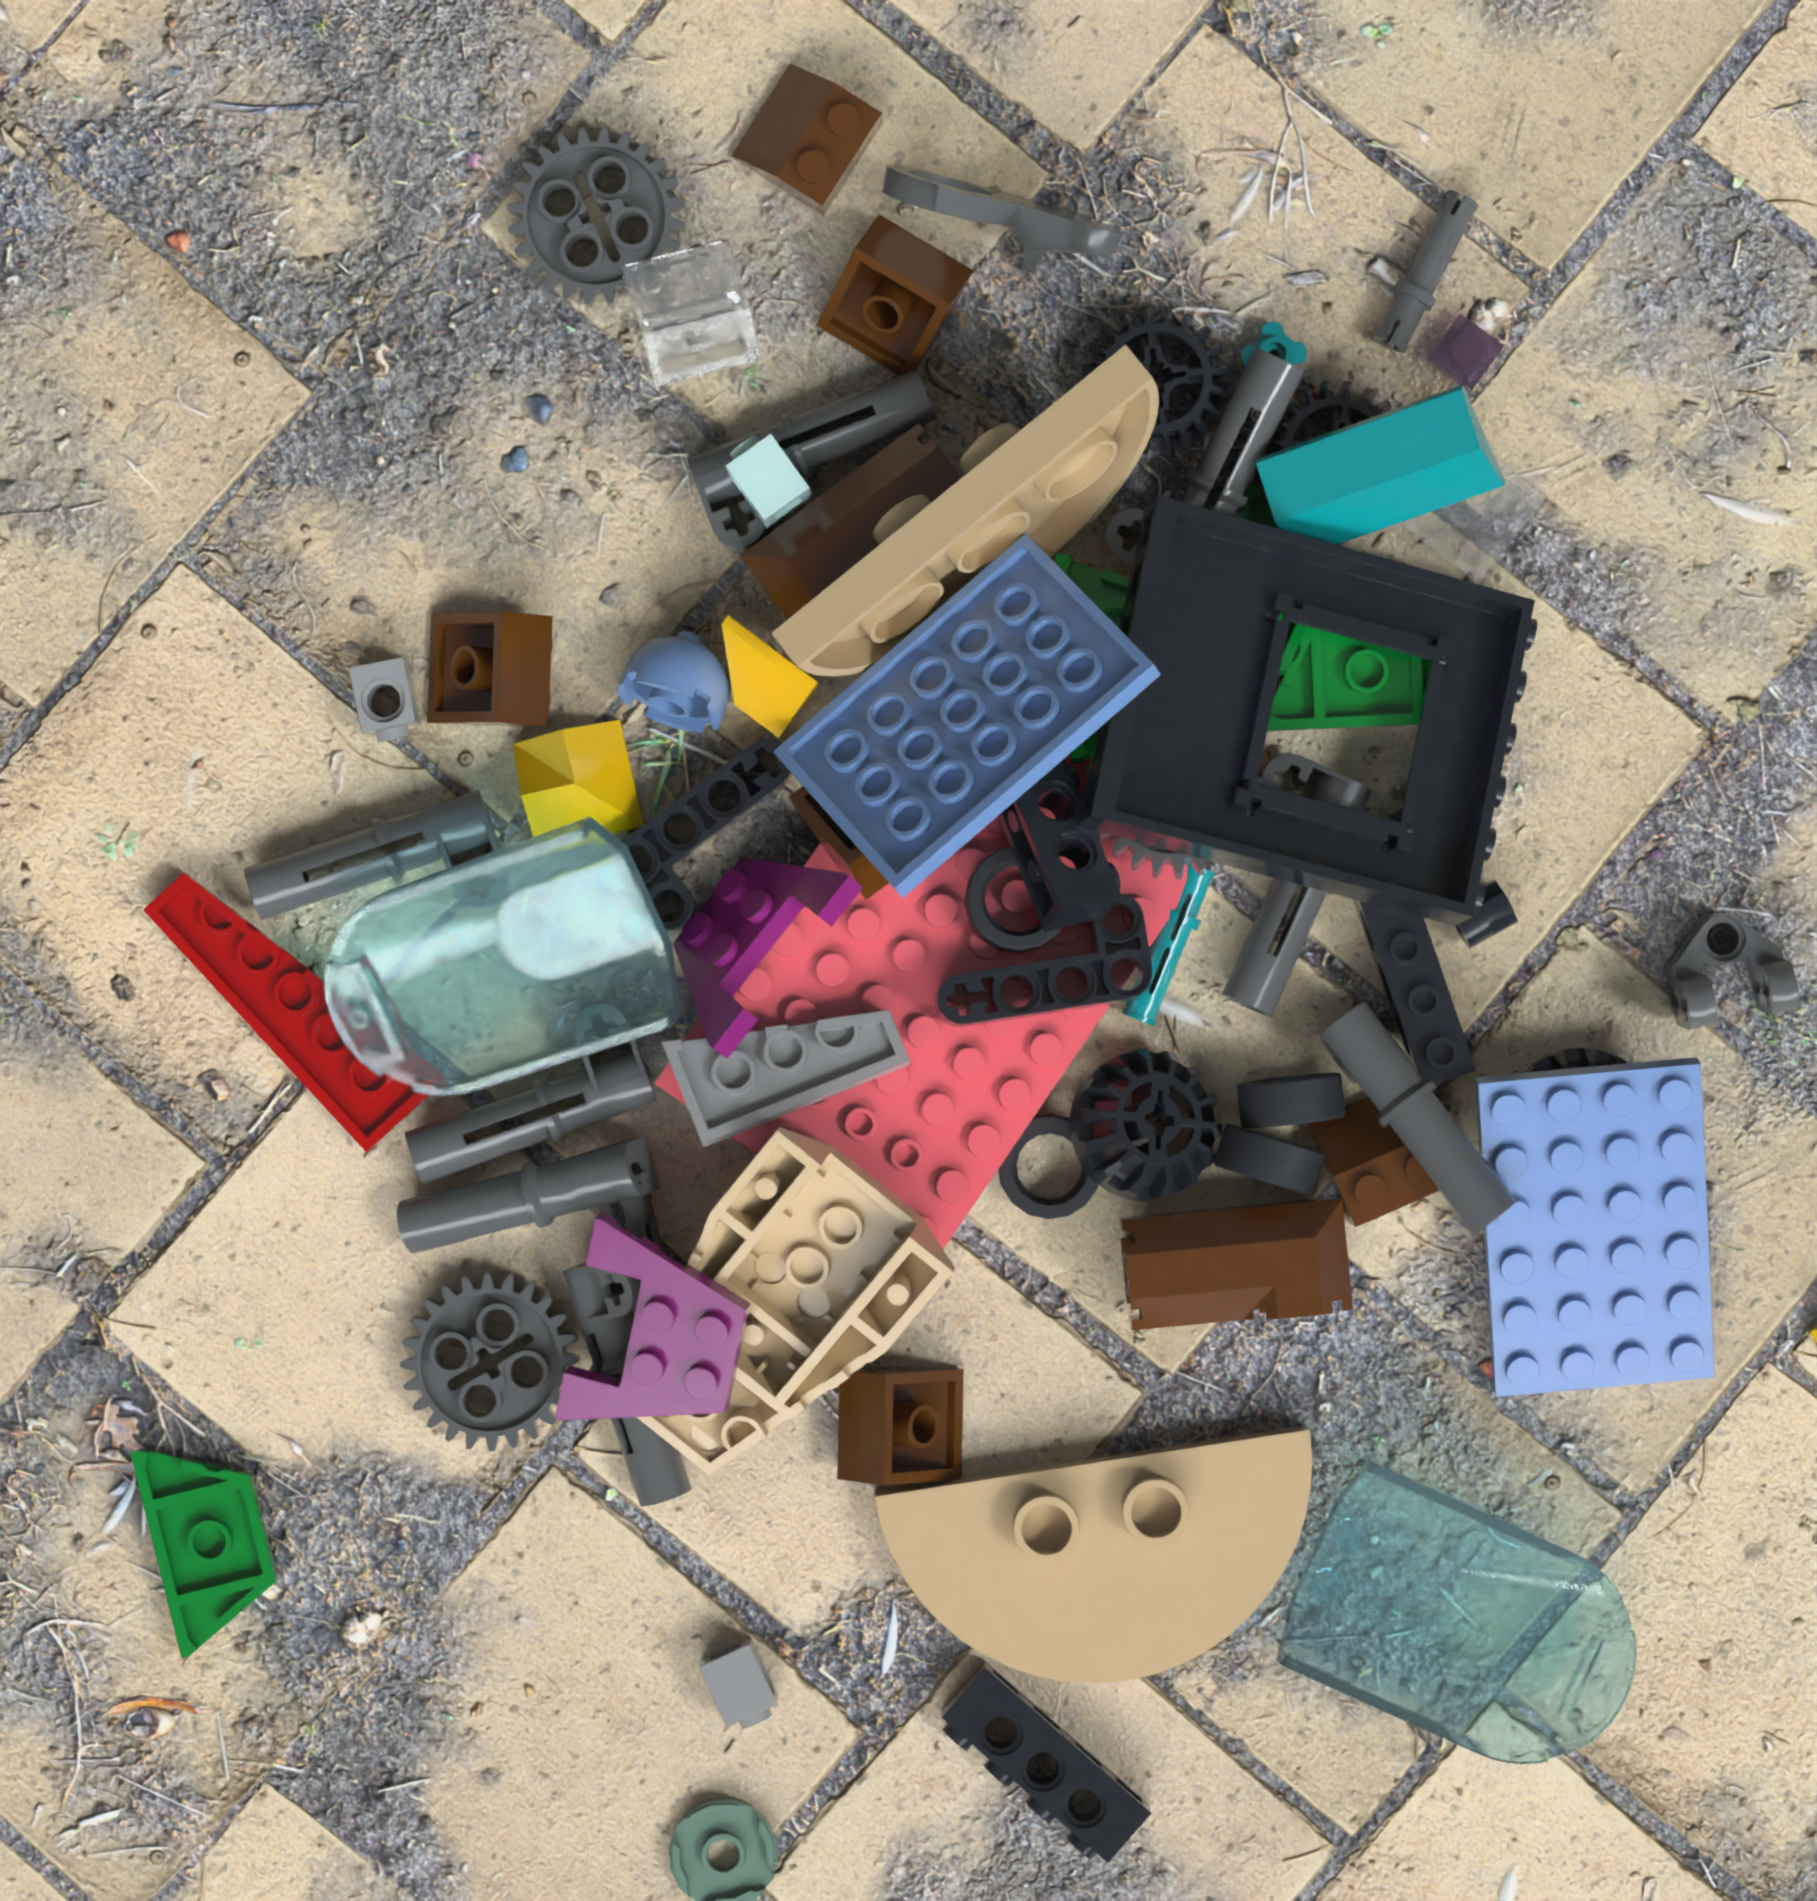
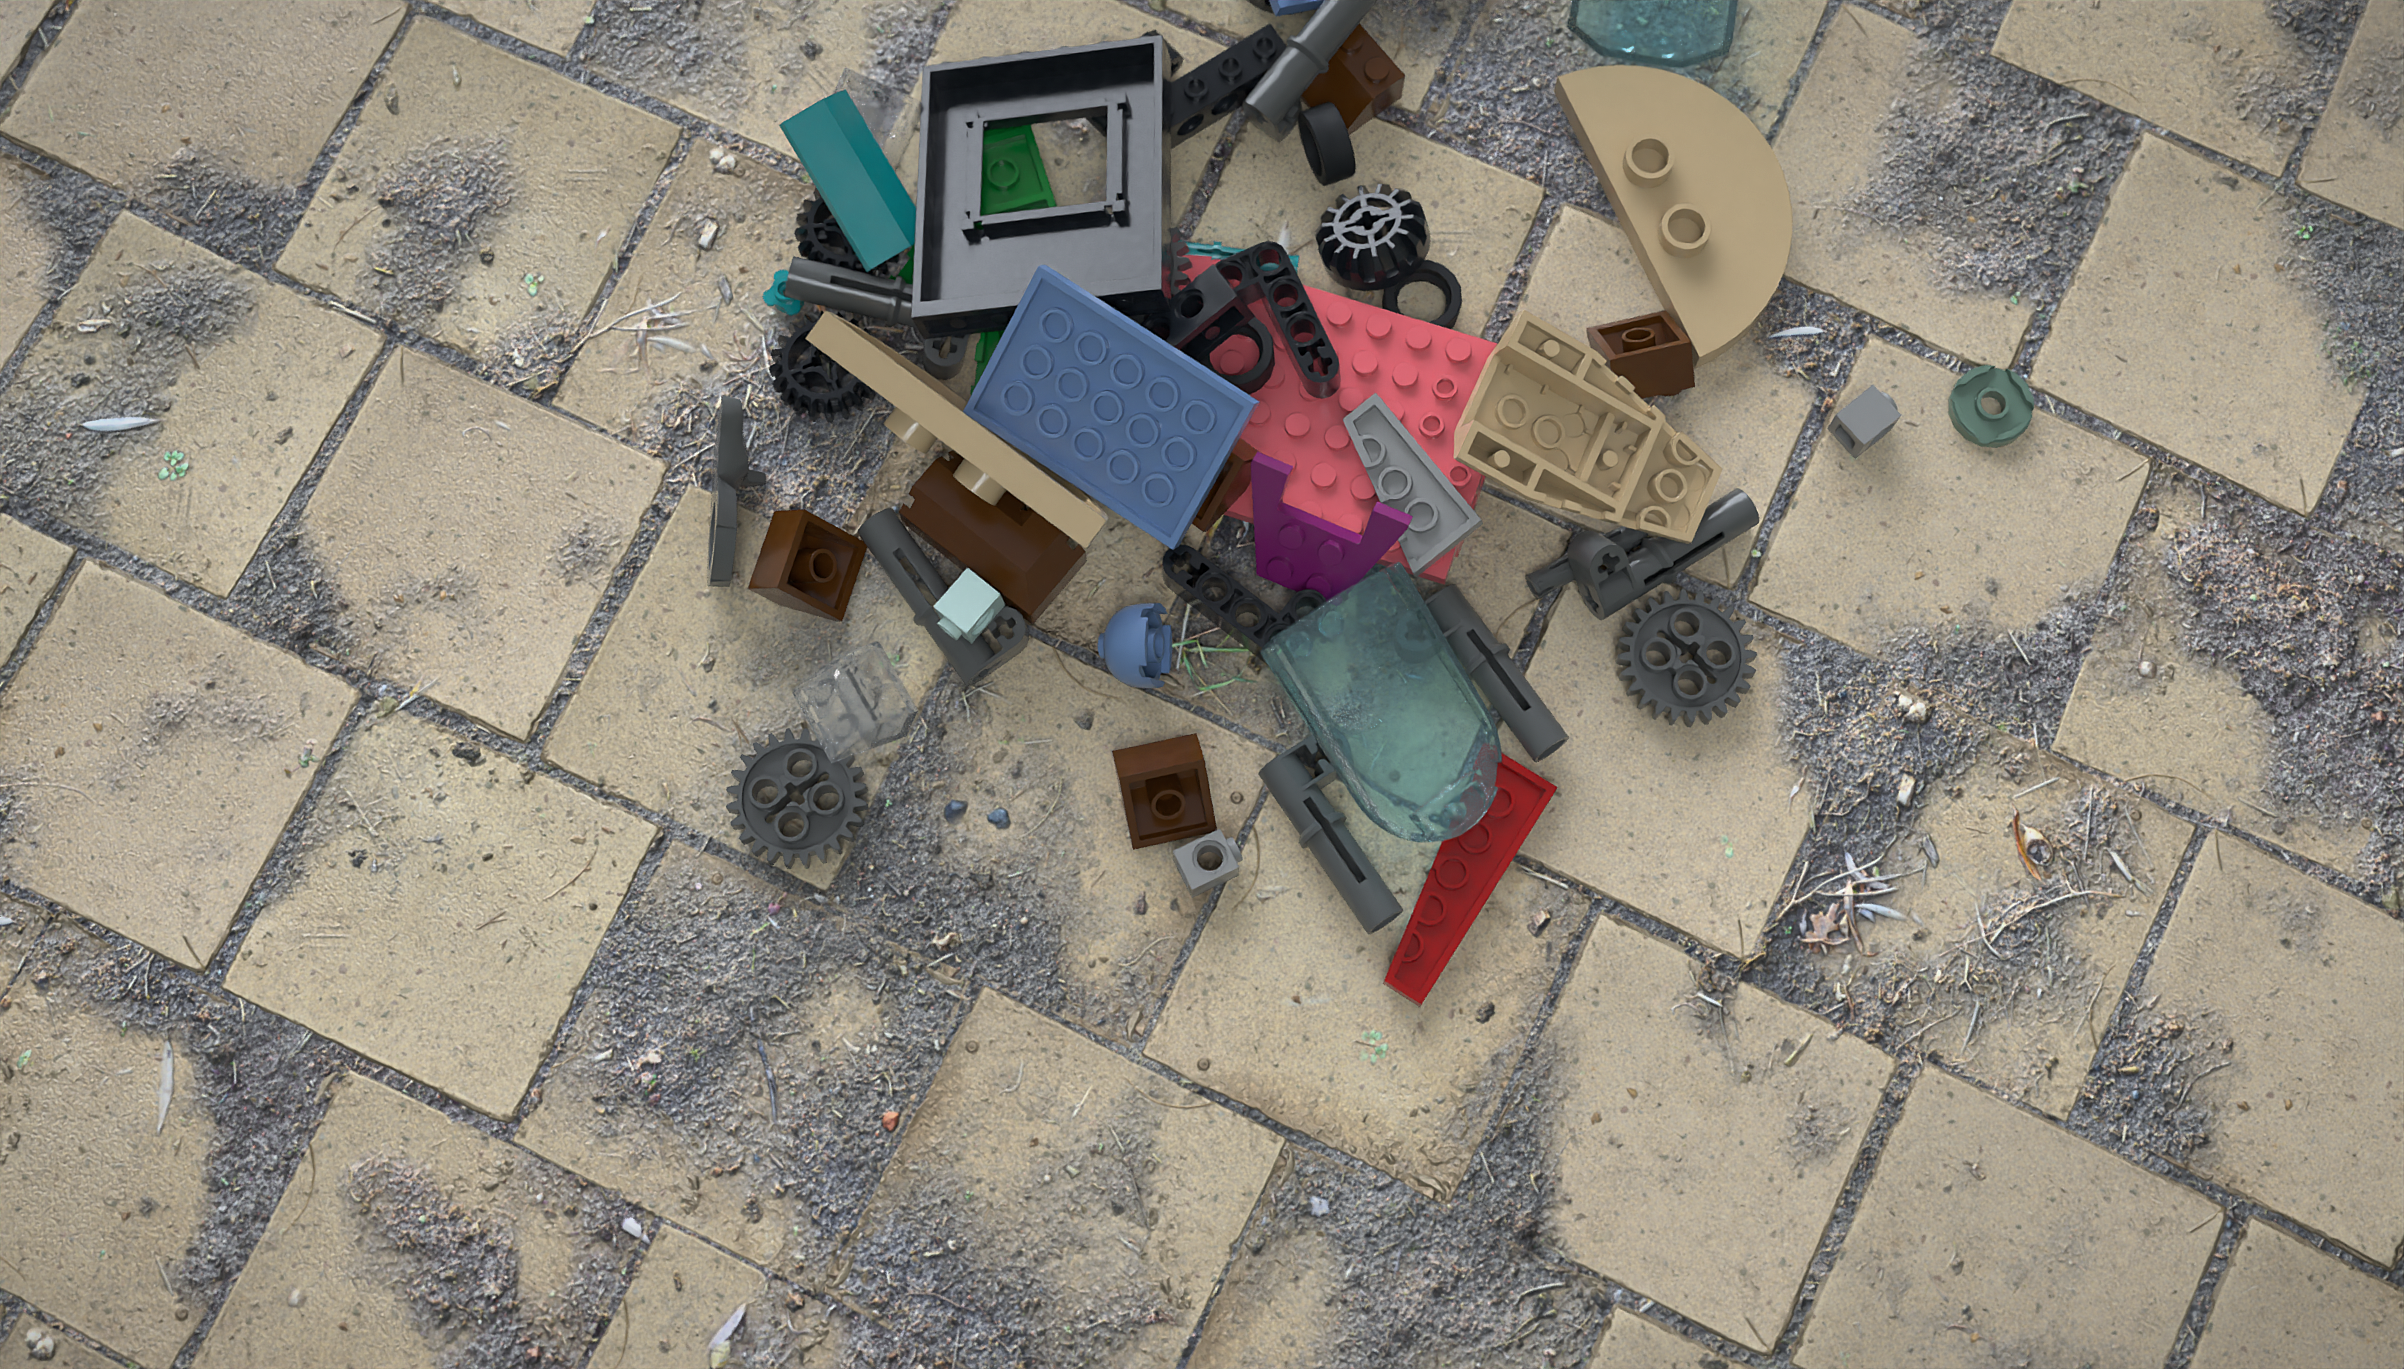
camera: 105 degrees left, 15 degrees down
green wing [130,1448,279,1658] -> none
dark grey piece [397,1135,661,1253] -> none
yellow slope [513,720,644,851] -> none
magenta wing [555,1212,751,1420] -> none
yellow slope [722,615,819,738] -> none
reddish brown slope [731,64,882,216] -> none
black brick [941,1660,1152,1863] -> none
reddish brown brick [1120,1197,1353,1330] -> none
black tyre [1214,1124,1325,1195] -> none
dark grey piece [1222,753,1372,1017] -> none
dark grey pin [1374,190,1479,353] -> none
clear purple plate [1426,314,1505,392] -> none

